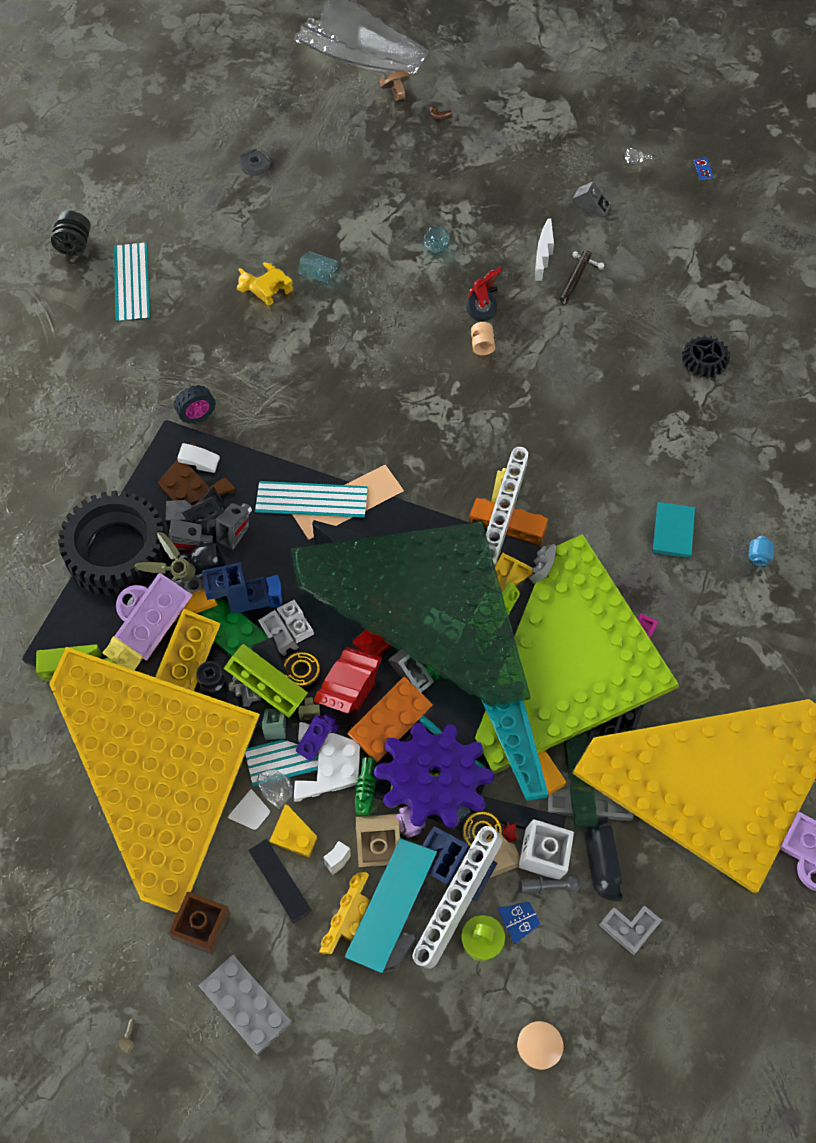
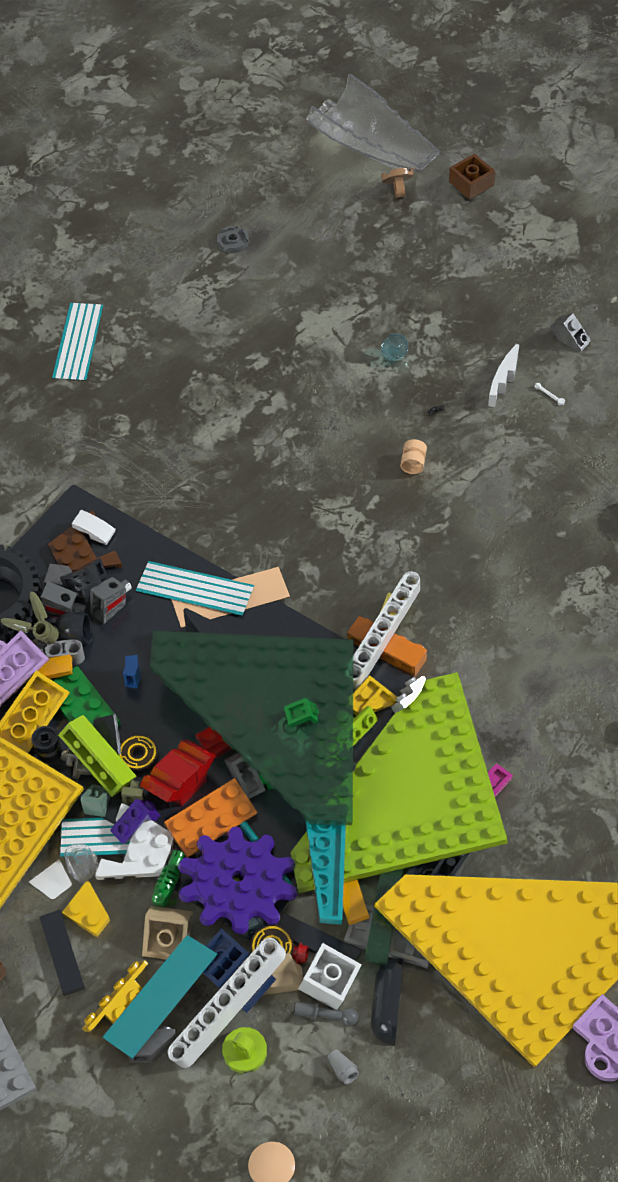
camera: 15 degrees right, 5 degrees down
pearl dark grey wheel [50,211,91,256] -> none
black wheel [174,385,216,424] -> none
dark blue bracket [202,562,270,614] -> none
yellow animal [237,262,293,306] -> none
light grey hinge [258,610,299,655] -> none
white slope [277,600,314,643] -> none
clear light blue bracket [298,251,339,283] -> none
white piece [323,841,351,875] -> none
lavender head [396,806,426,838] -> none
reddish brown arm [429,106,452,120] -> none
plate [466,267,502,321] -> none
blue sticker [497,902,540,944] -> none
dark brown piece [559,250,592,304] -> none
light grey plate [599,905,662,955] -> none
teal tile [652,502,695,558] -> none
none -> green bracket [284,698,319,727]
none -> light grey cone [328,1050,359,1084]
none -> reddish brown brick [449,153,495,200]

